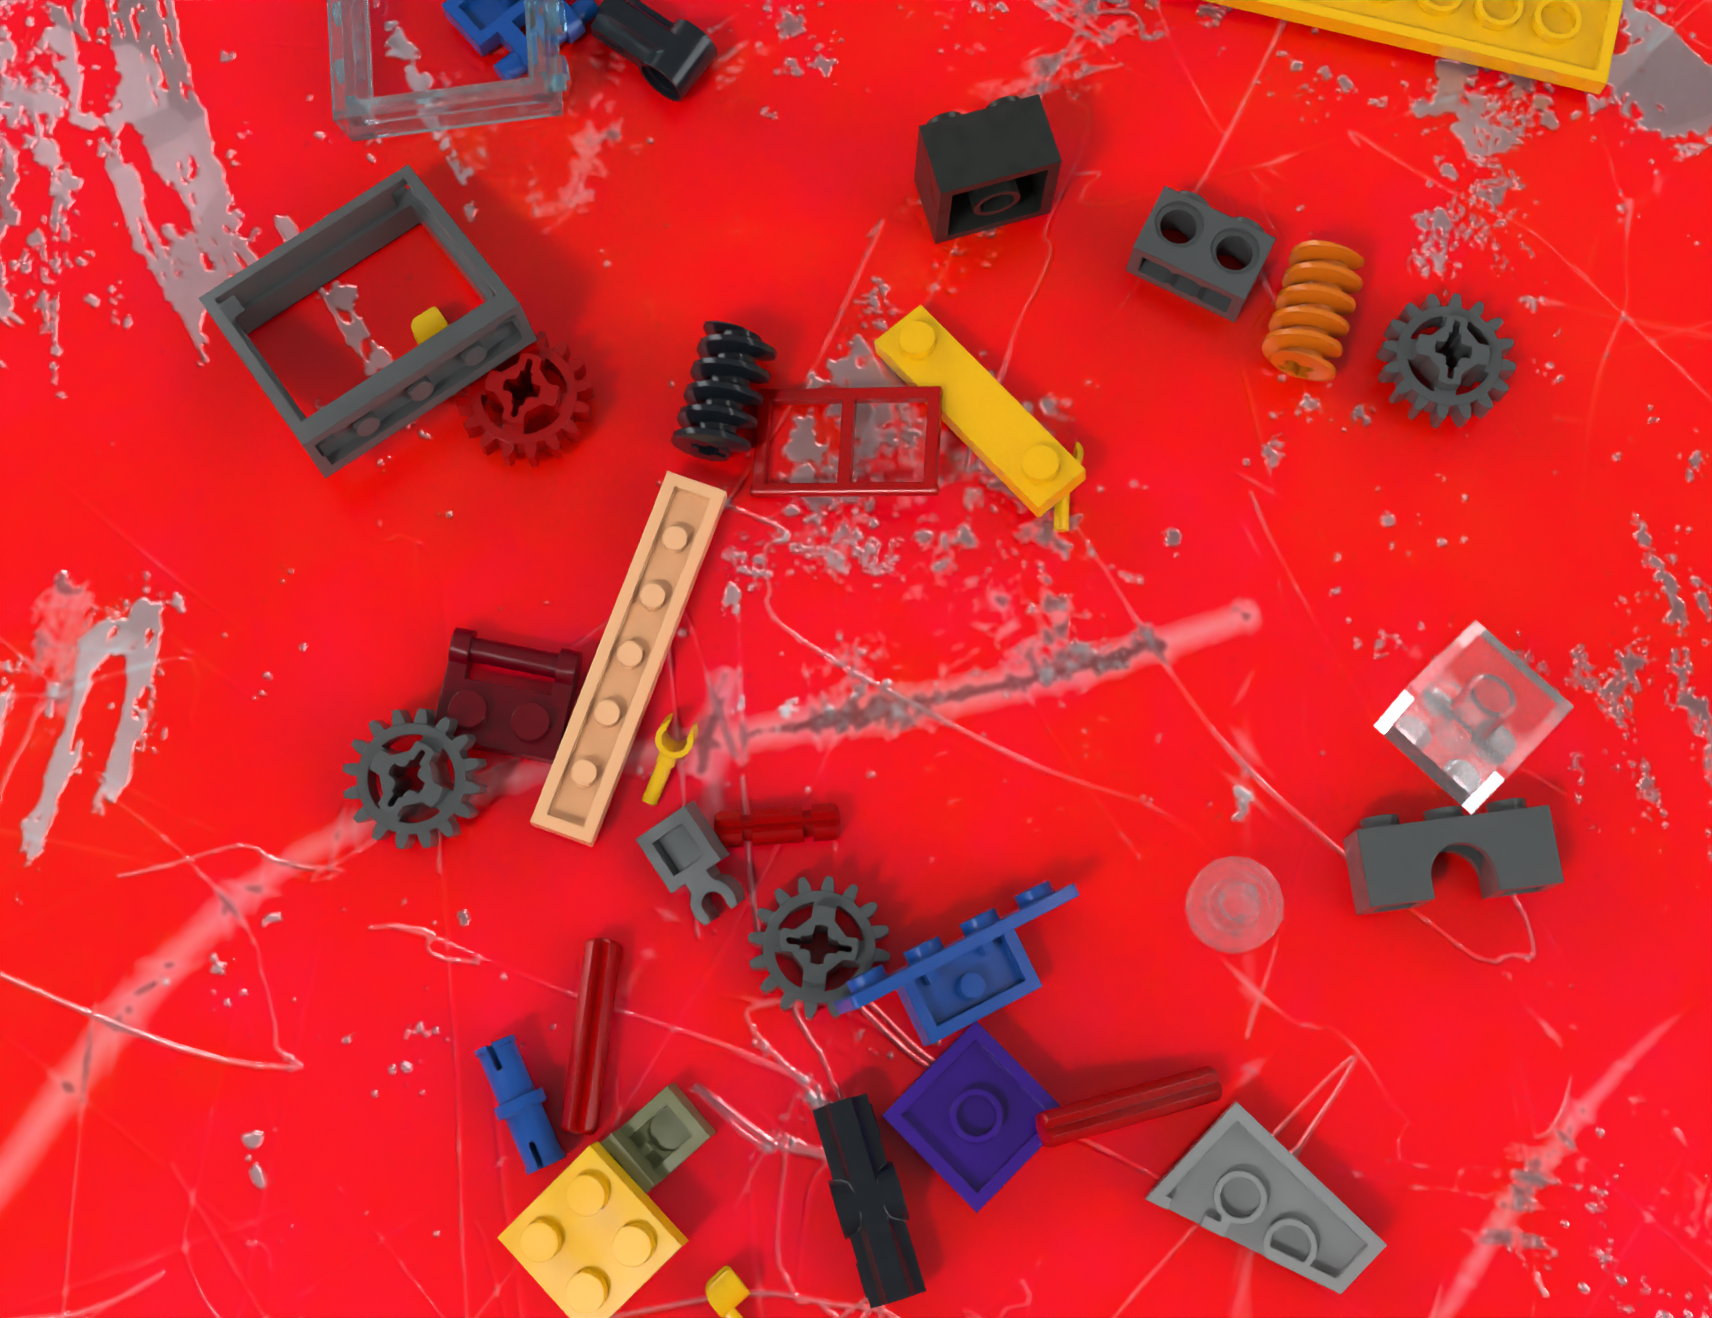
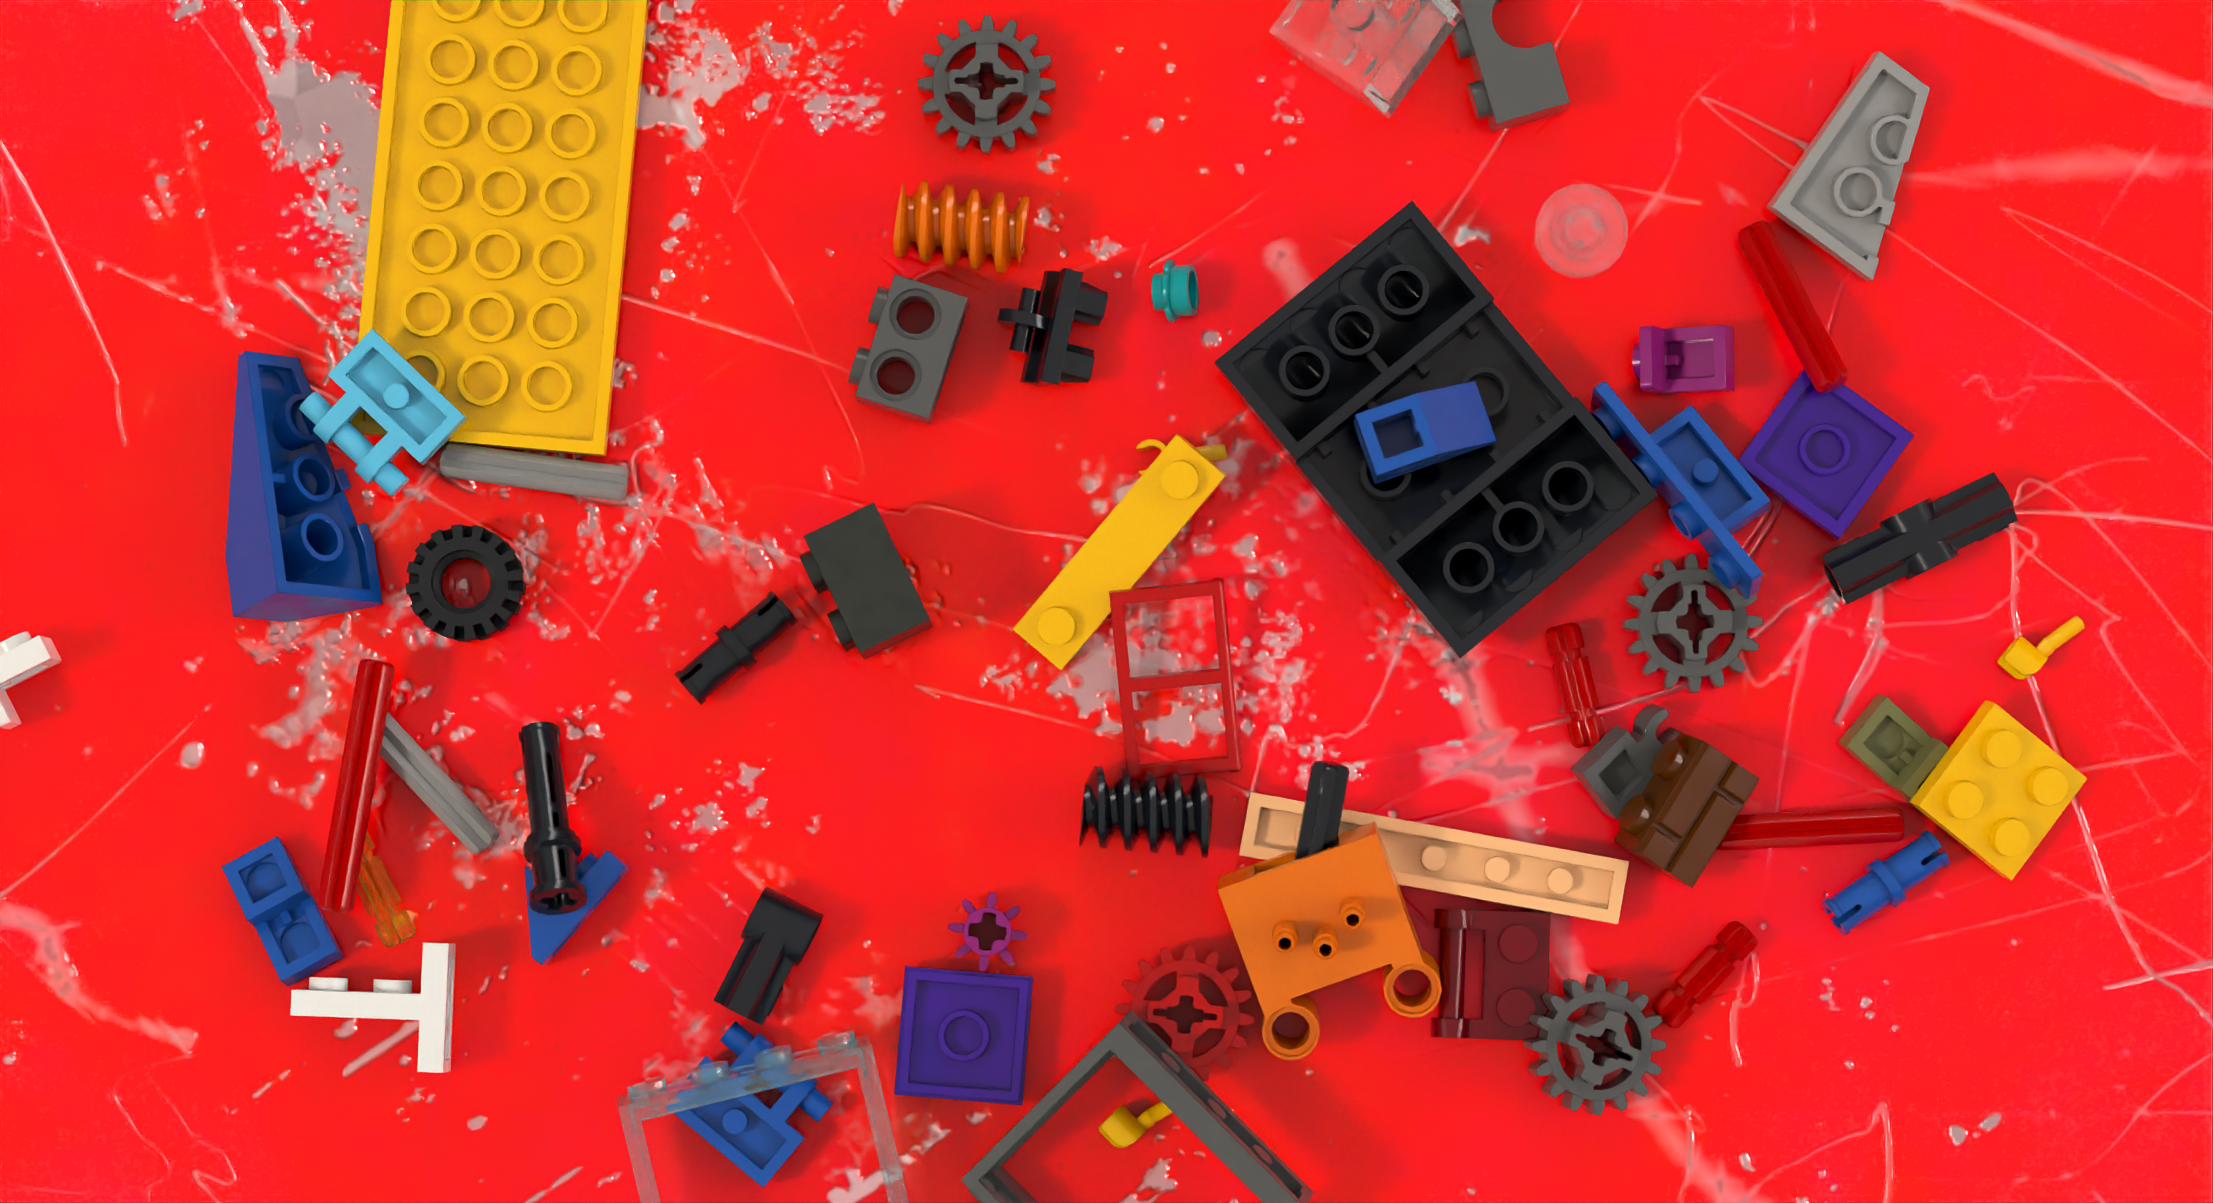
camera: 100 degrees left, 10 degrees up
yellow hand [642,713,699,806] -> none
none -> black pin [674,591,798,705]
none -> dark purple plate [894,966,1033,1105]
none -> magenta gear [948,892,1028,972]
none -> black hips [997,268,1108,386]
none -> teal plate [1151,259,1199,322]
none -> black slope [1214,201,1658,659]
none -> orange piece [1217,760,1442,1061]
none -> blue slope [1354,381,1496,484]
none -> reddish brown brick [1613,732,1760,888]
none -> magenta bracket [1632,325,1735,395]
none -> red axle [1652,921,1758,1029]

